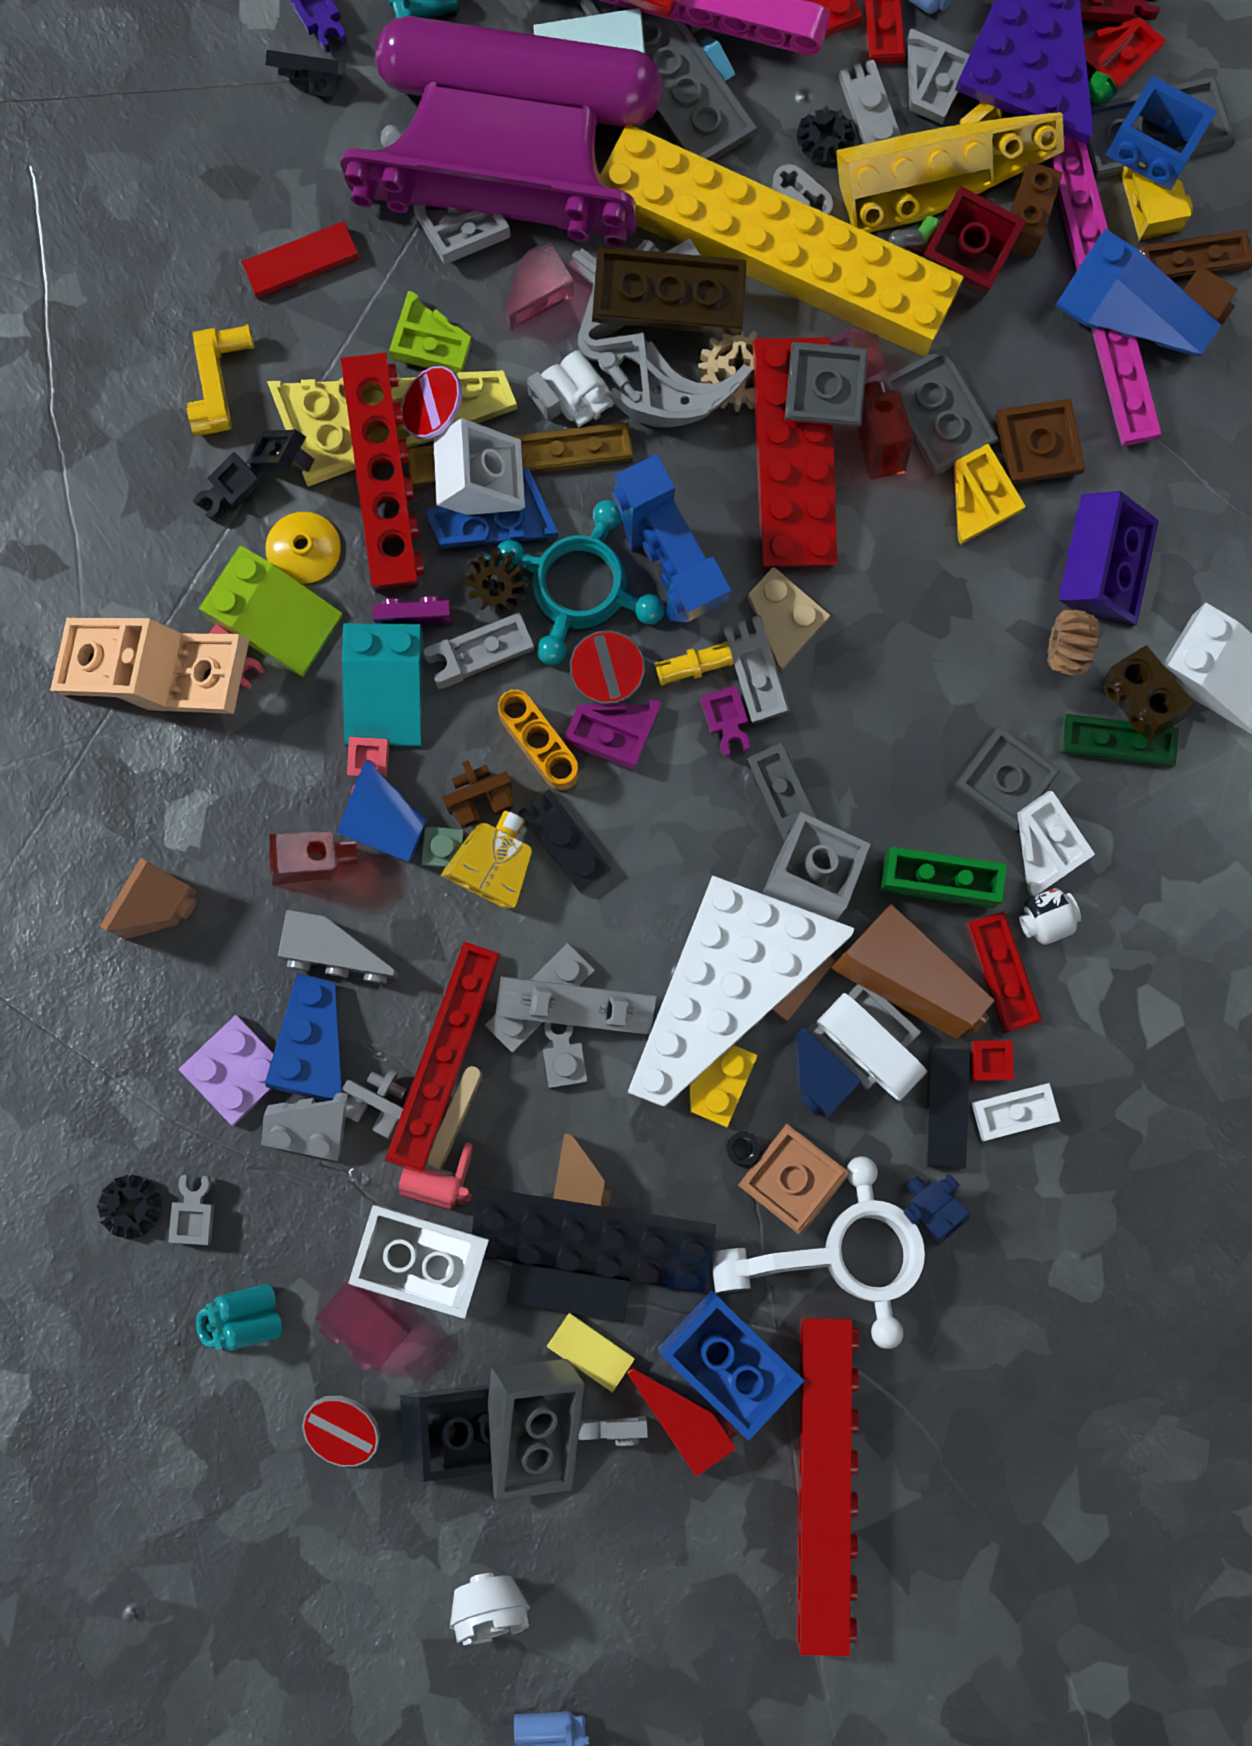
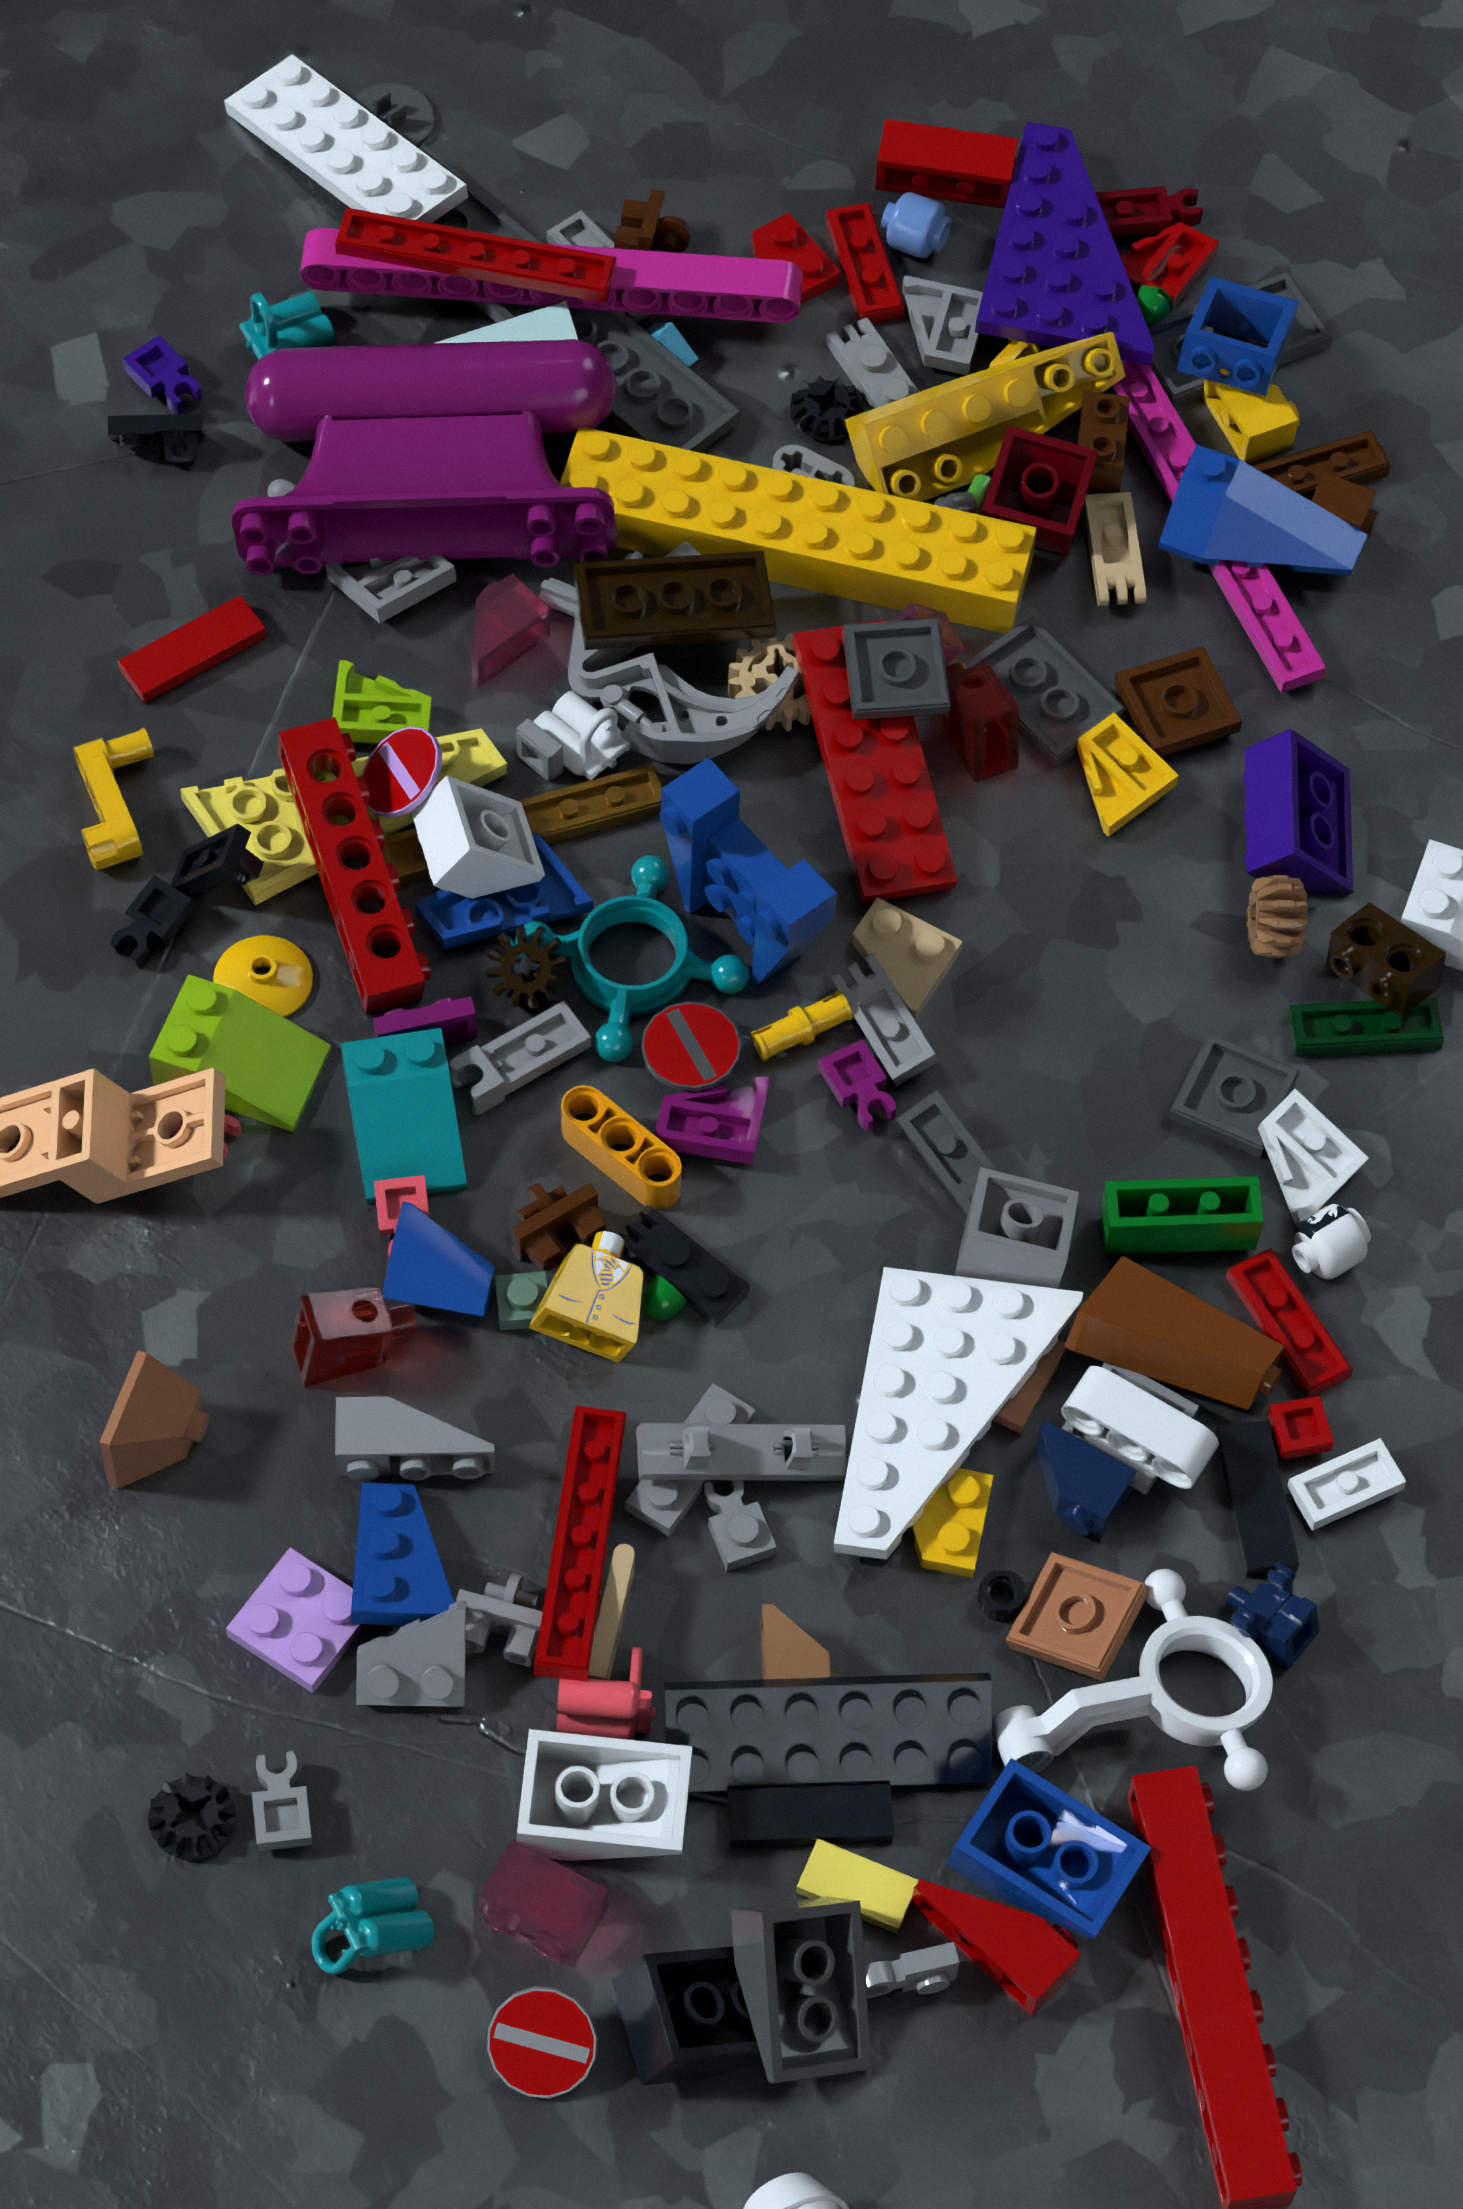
camera: 10 degrees left, 20 degrees down
none -> green hinge [641,1275,687,1320]
none -> tan hinge [1083,492,1146,606]

